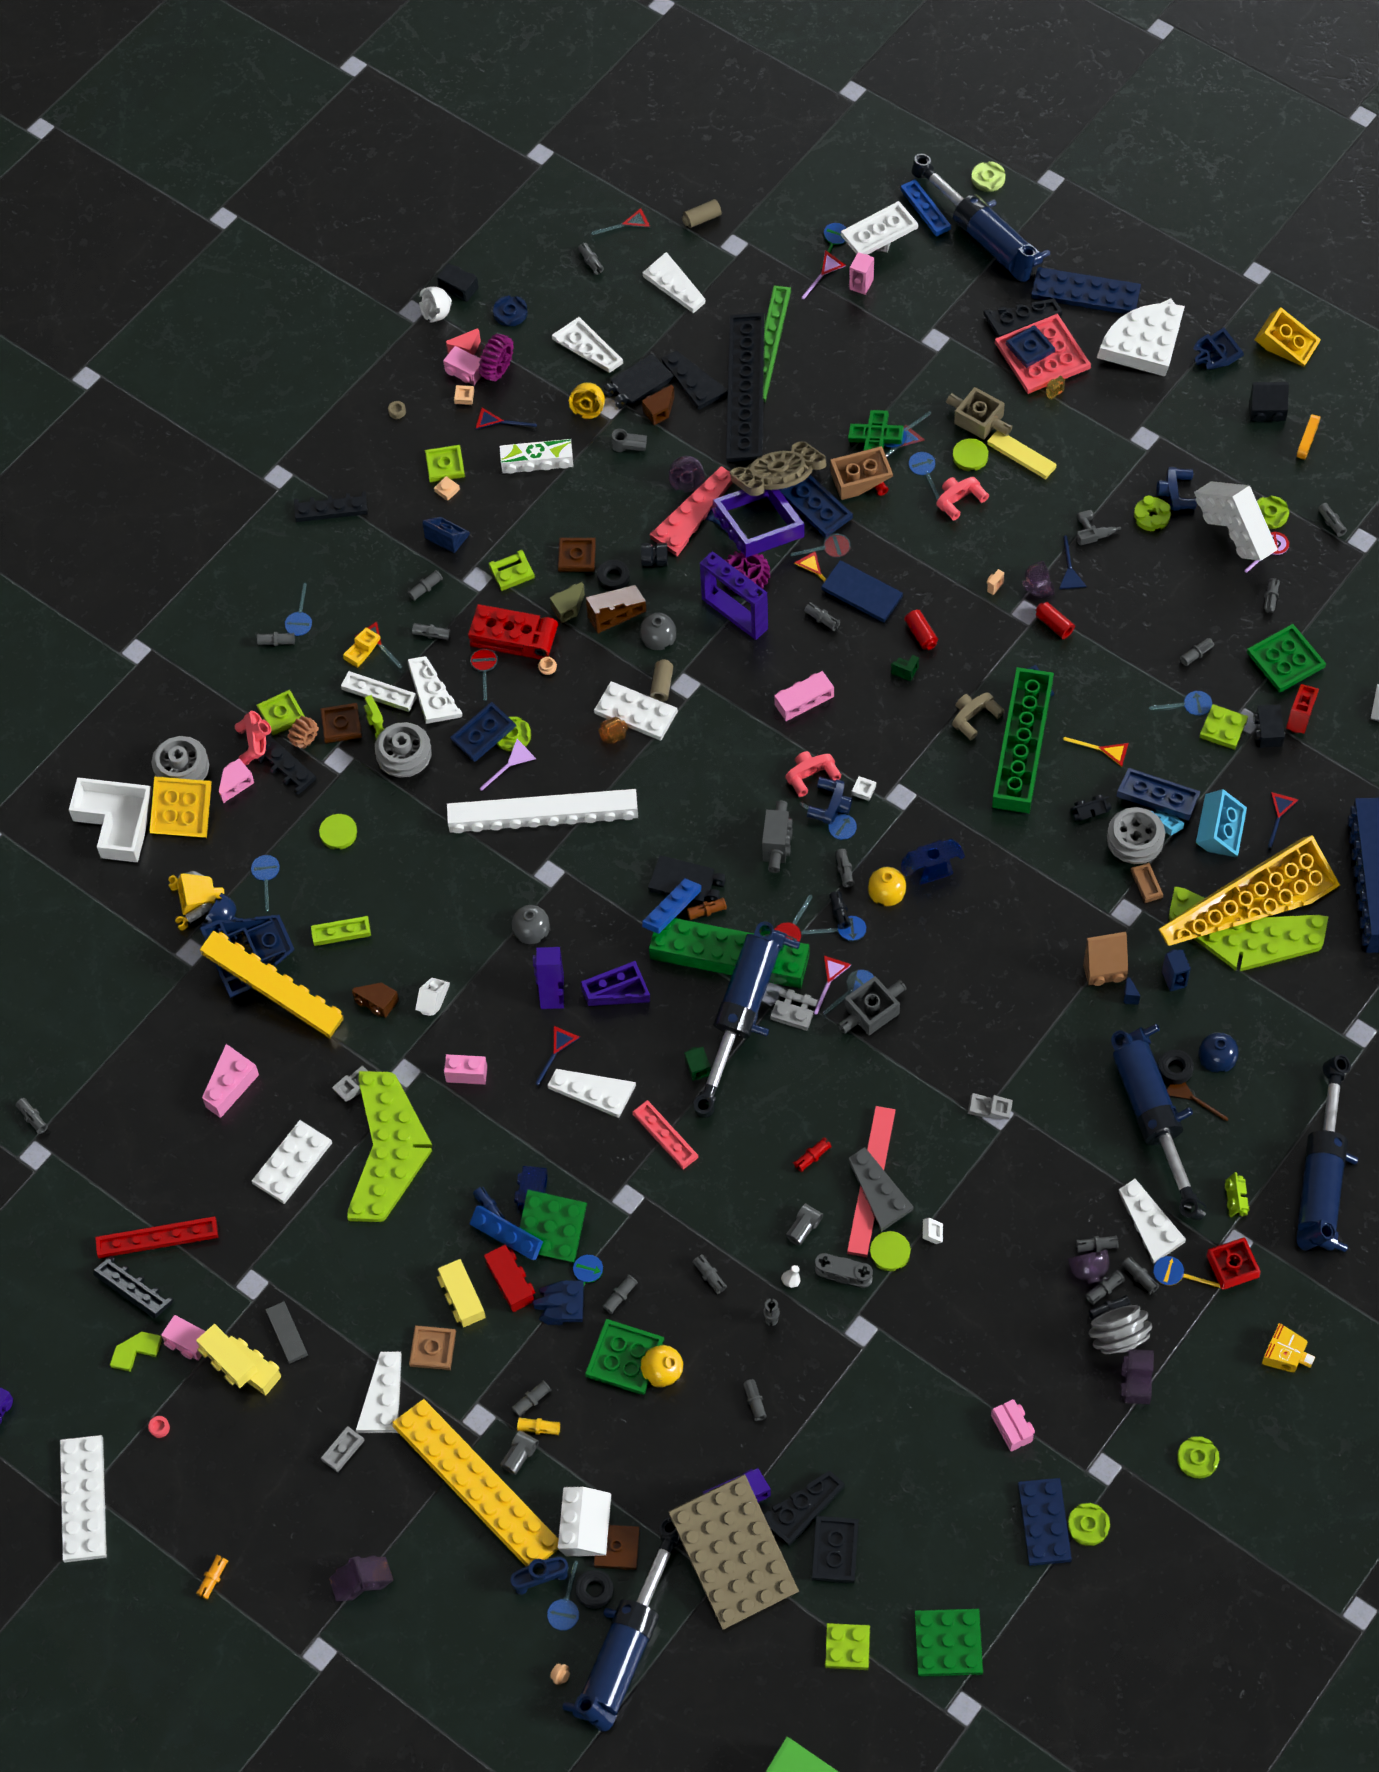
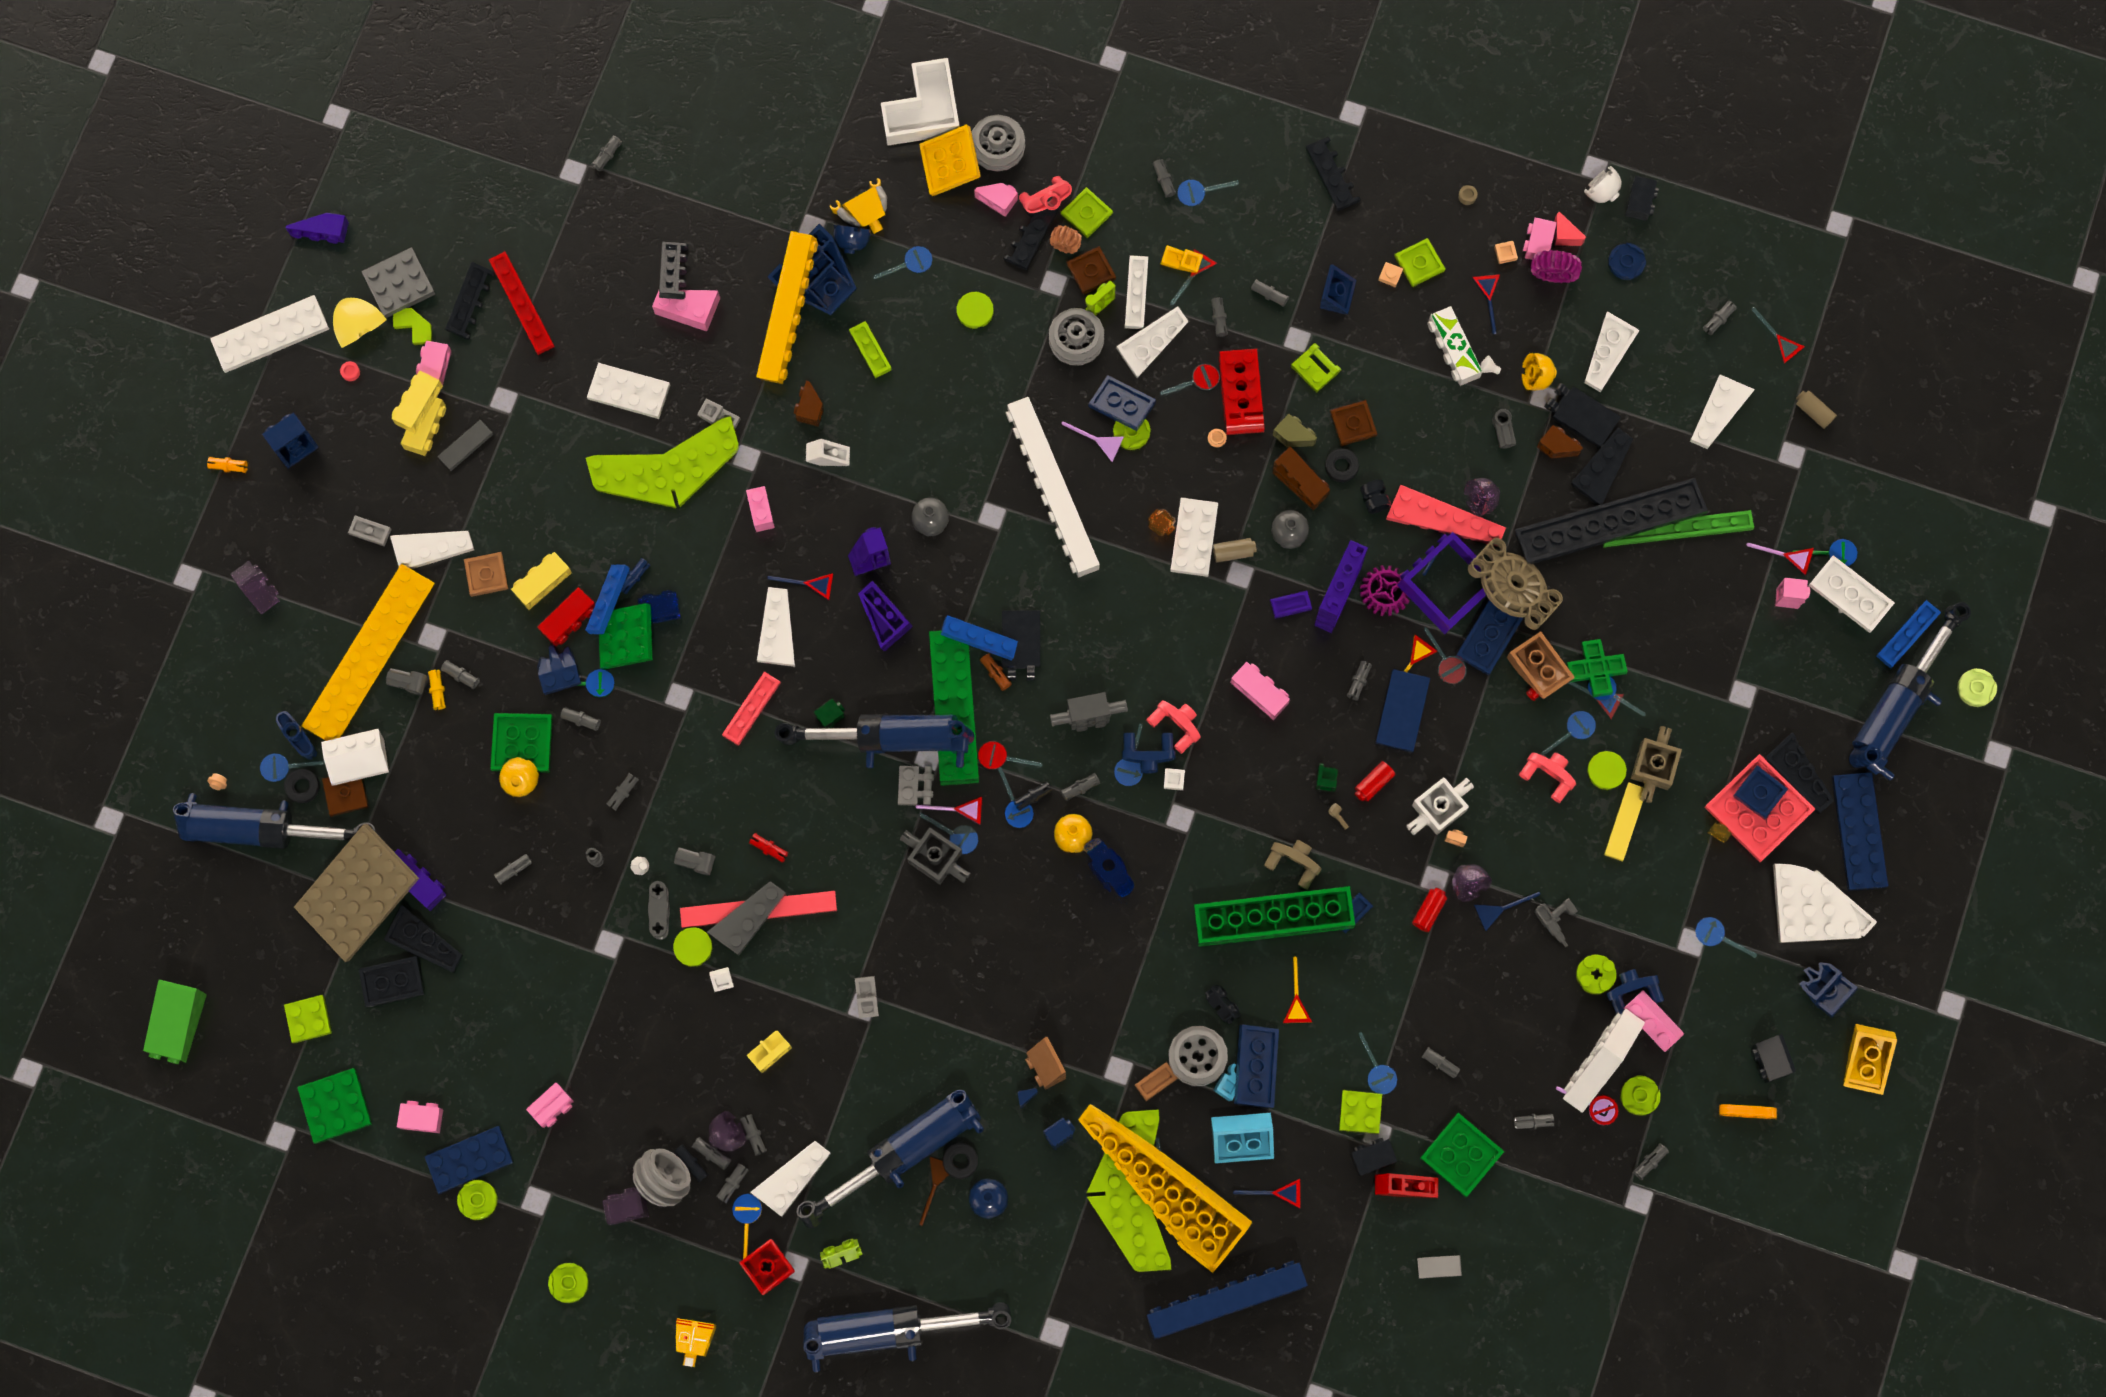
camera: 70 degrees right, 15 degrees up
none -> dark blue brick [262,412,319,469]
none -> light yellow brick [333,298,387,348]
none -> plate [361,247,435,318]
none -> bright pink brick [397,1101,443,1133]
none -> hinge [659,242,688,299]
none -> light yellow panel [747,1031,792,1073]
none -> dark purple tile [1270,591,1312,619]
none -> dark tan hand [1329,803,1349,830]
none -> white brick [1406,777,1474,835]
none -> white rock [1481,356,1501,374]
none -> bright pink brick [1623,990,1684,1052]
none -> clear light blue piece [1695,917,1757,957]

